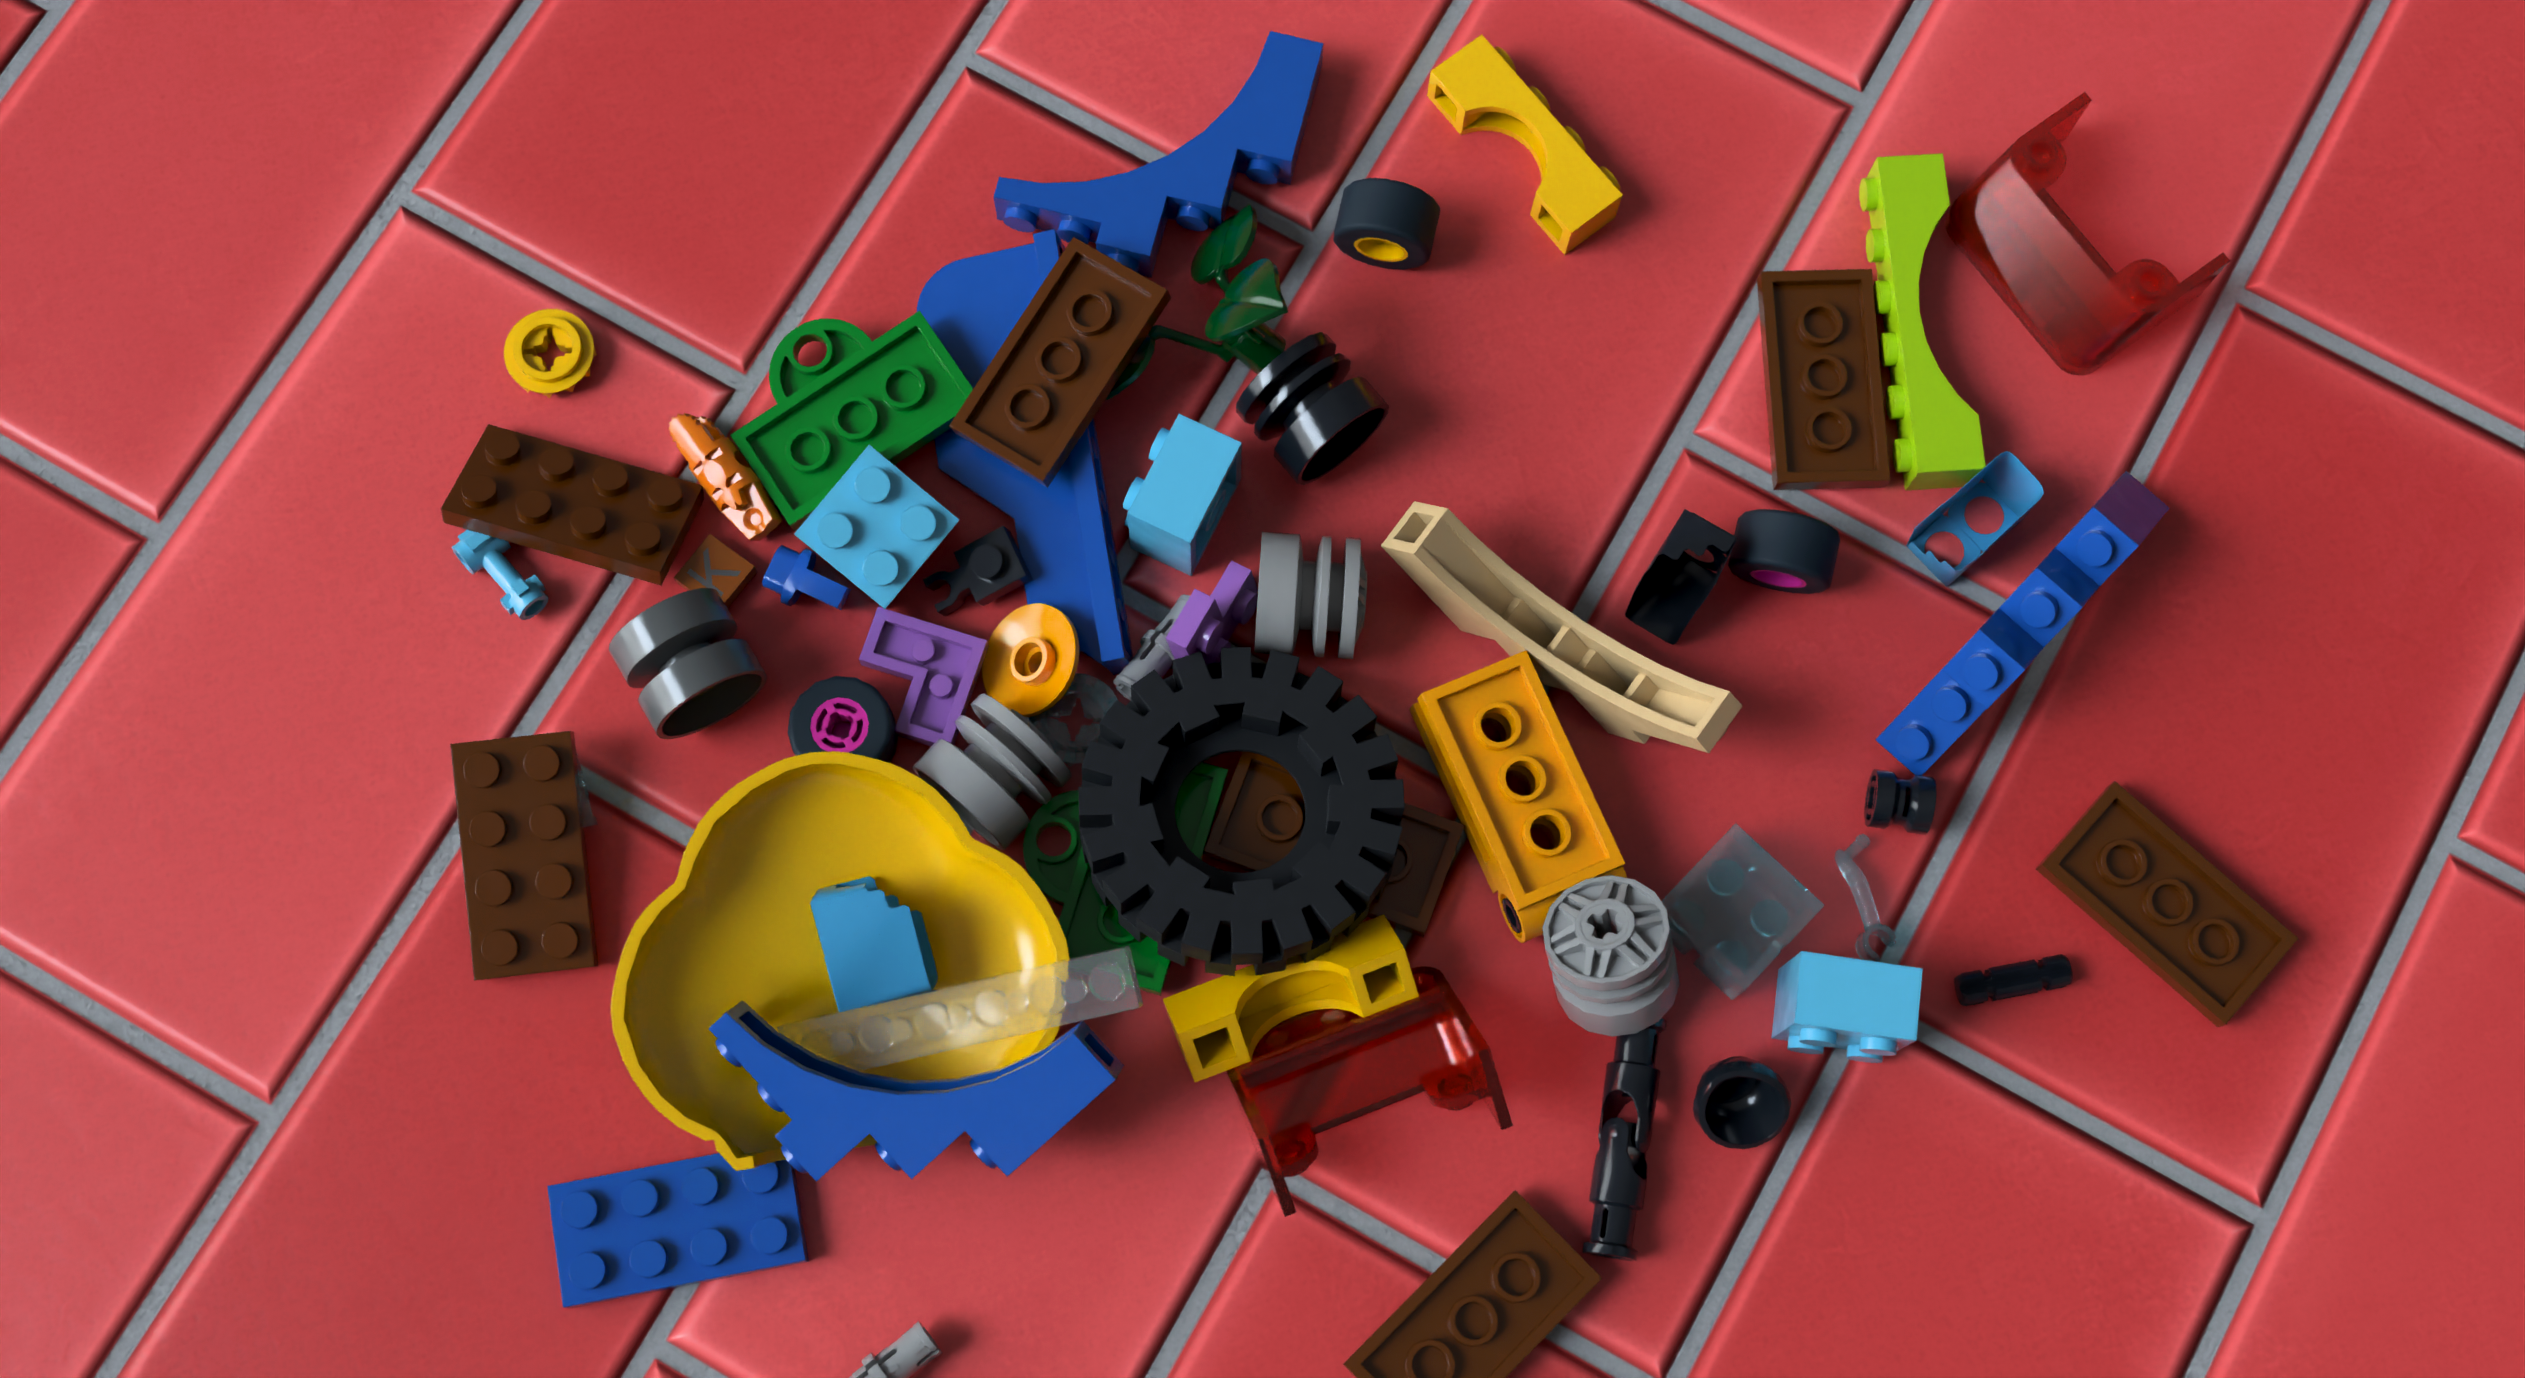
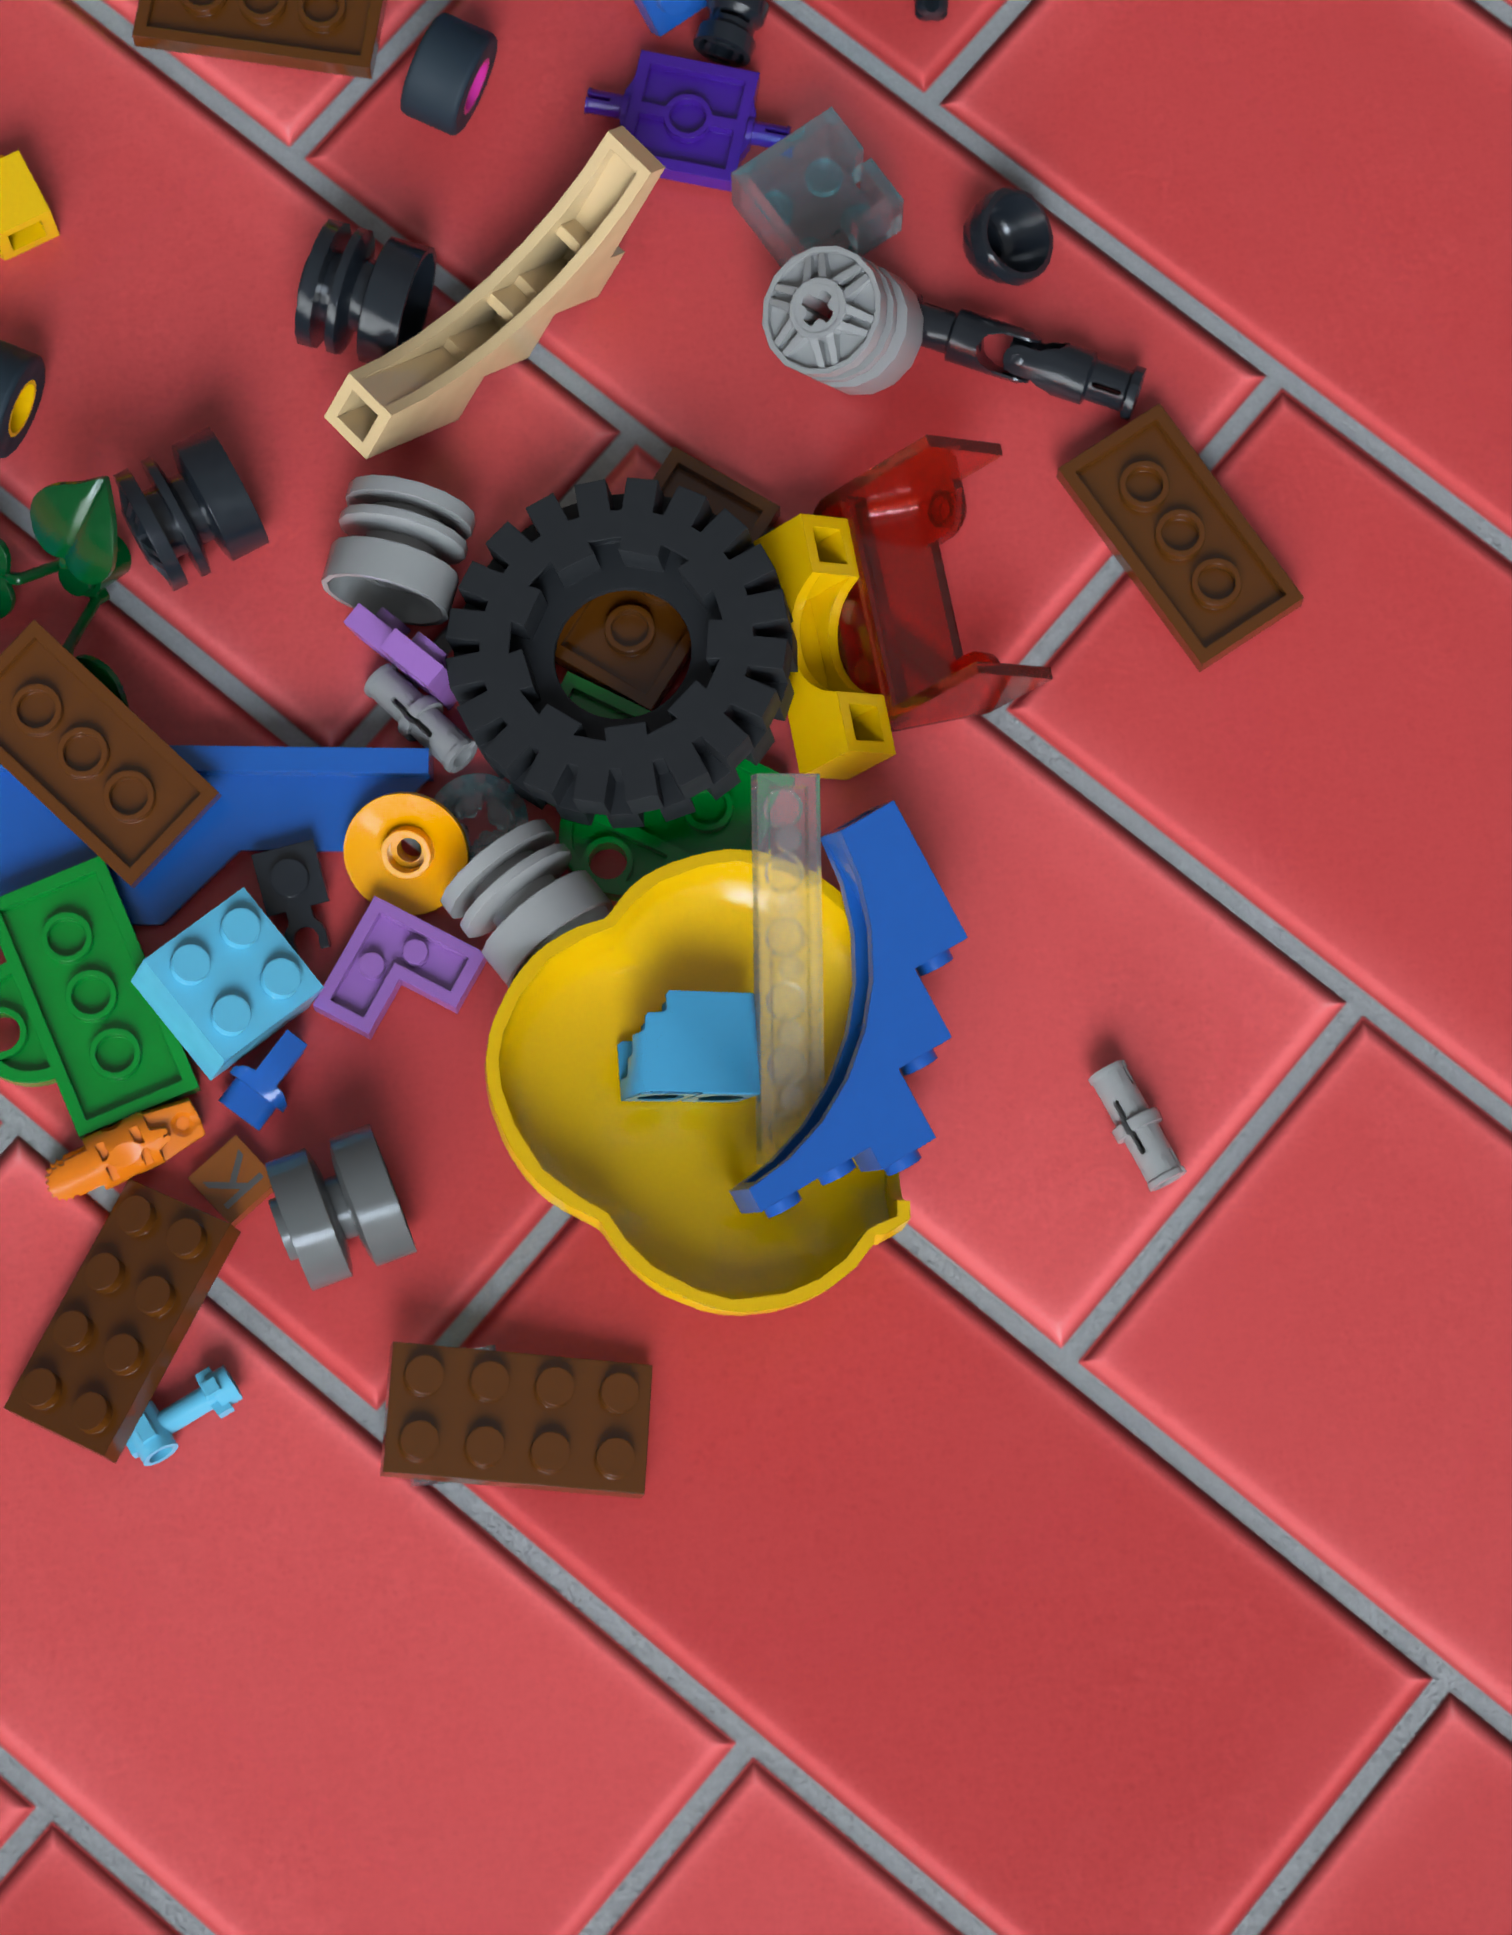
camera: 75 degrees left, 0 degrees up
blue plate [547,1153,809,1308] -> none
black wheel [788,676,898,763] -> none
medium azure brick [1123,414,1242,576] -> none
light orange hinge [1409,650,1627,943] -> none
black piece [1625,509,1737,645] -> none
medium azure brick [1771,951,1923,1063] -> none
clear light blue piece [1834,833,1896,962] -> none
none -> black wheel [295,219,436,363]
none -> dark purple plate [584,50,792,193]

